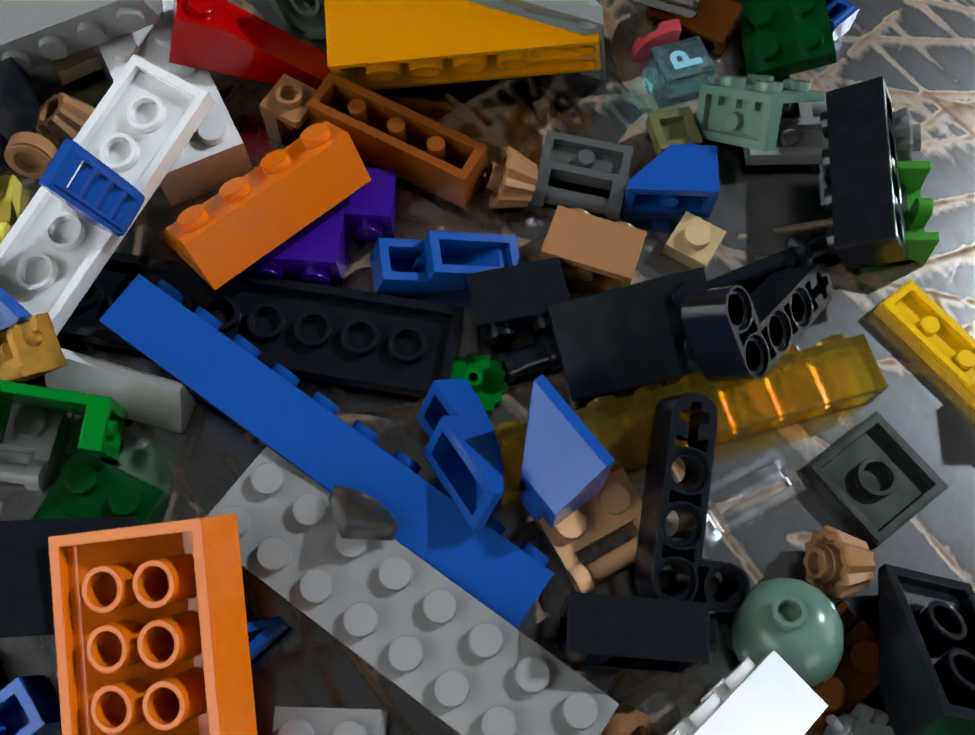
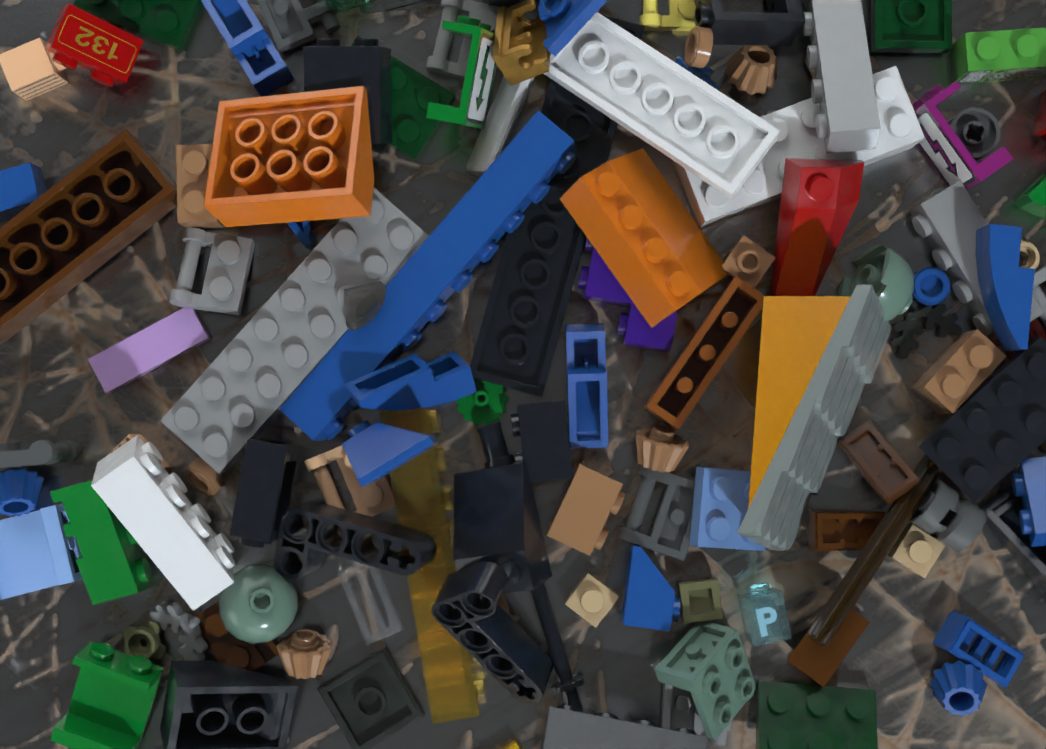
camera: 100 degrees right, 20 degrees up
blue slope [39,138,145,236] -> none
coral tile [631,18,682,61] -> none
none -> medium blue plate [689,467,765,551]

